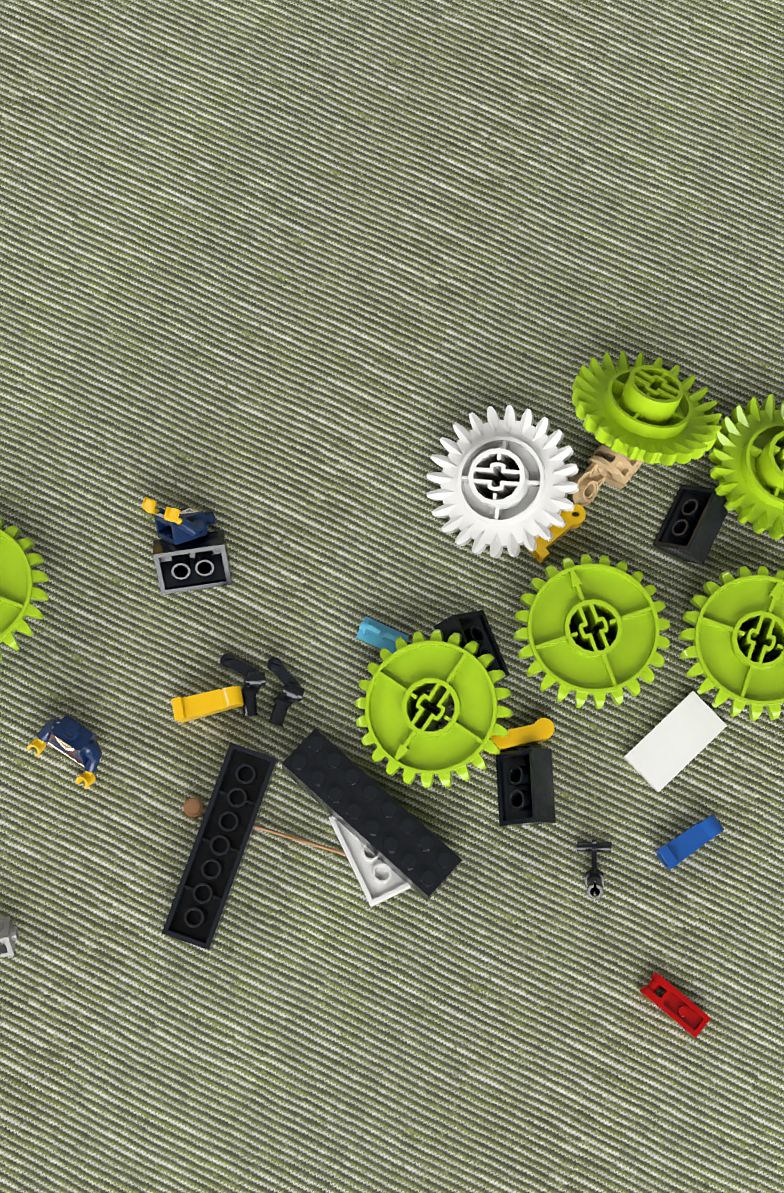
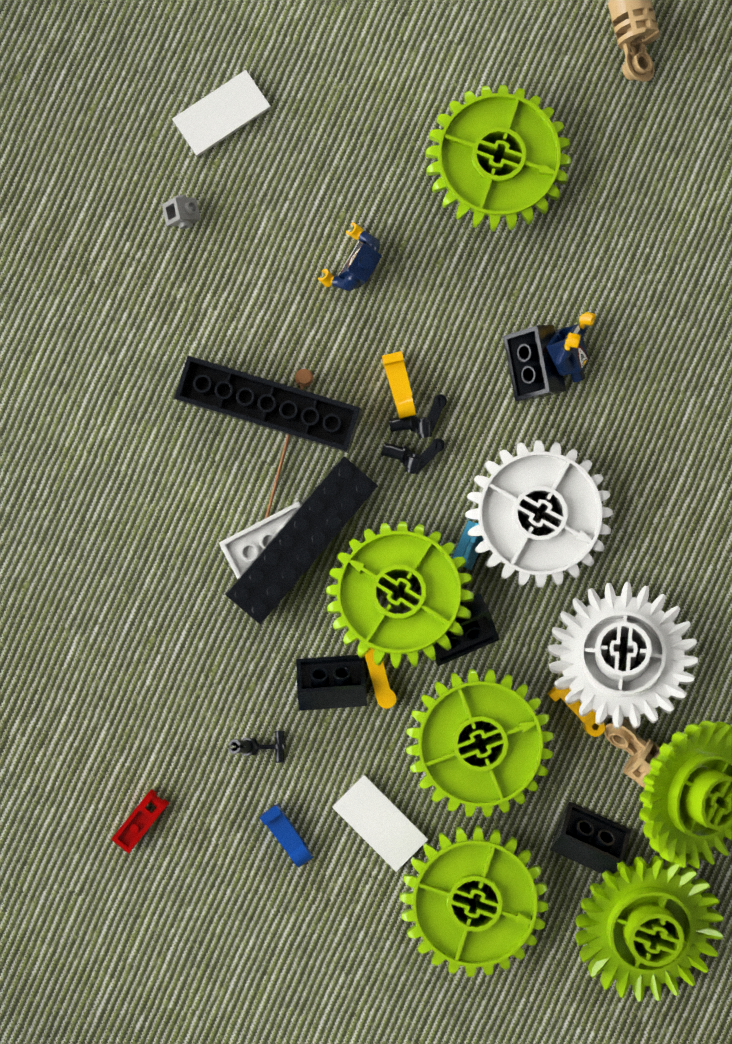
camera: 90 degrees right, 10 degrees up
none -> white gear [465,440,613,587]

